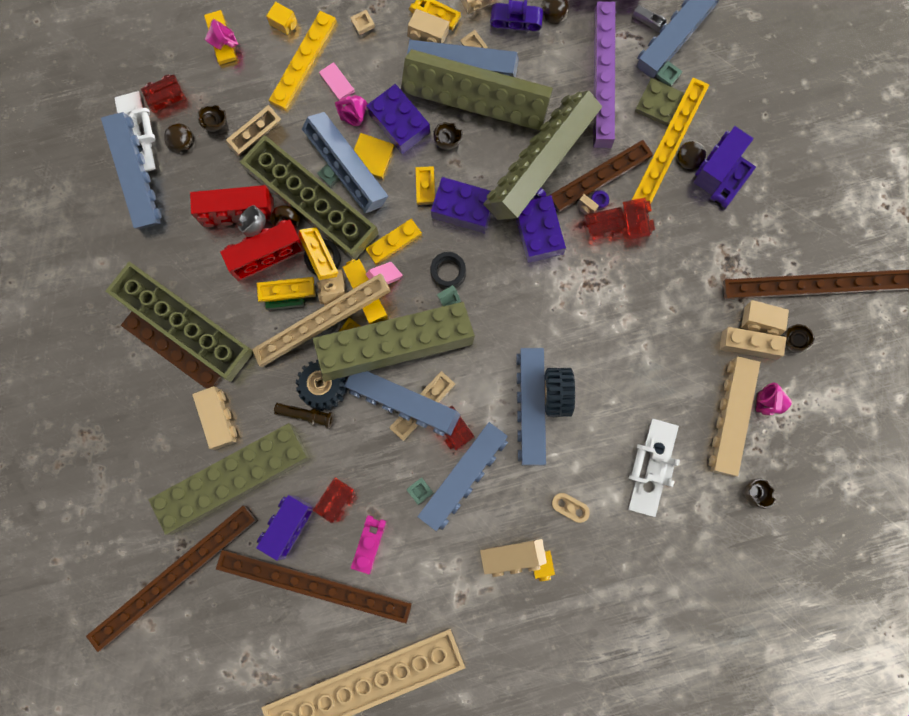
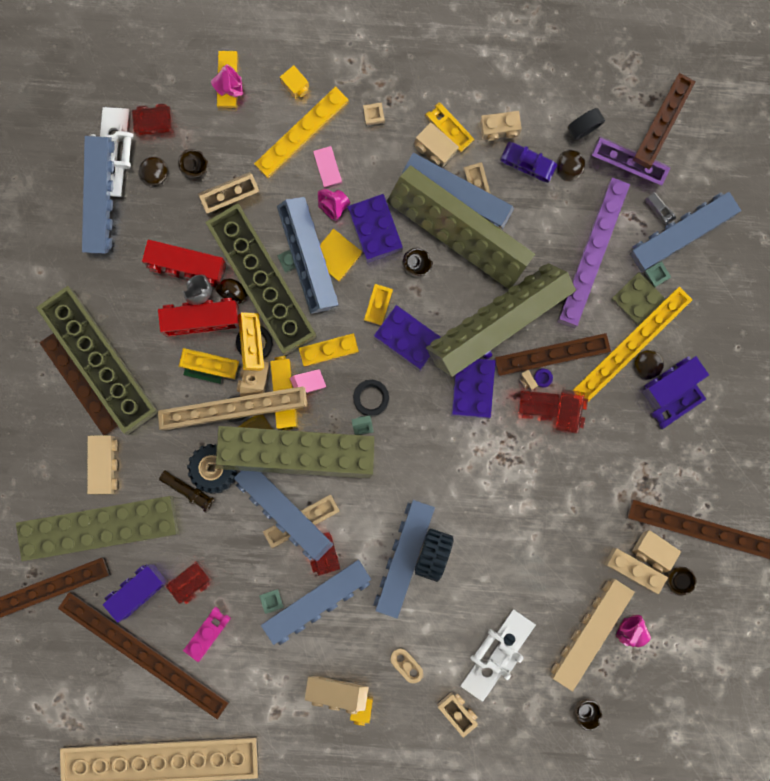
camera: 10 degrees right, 5 degrees up
none -> tan brick [437,692,478,738]

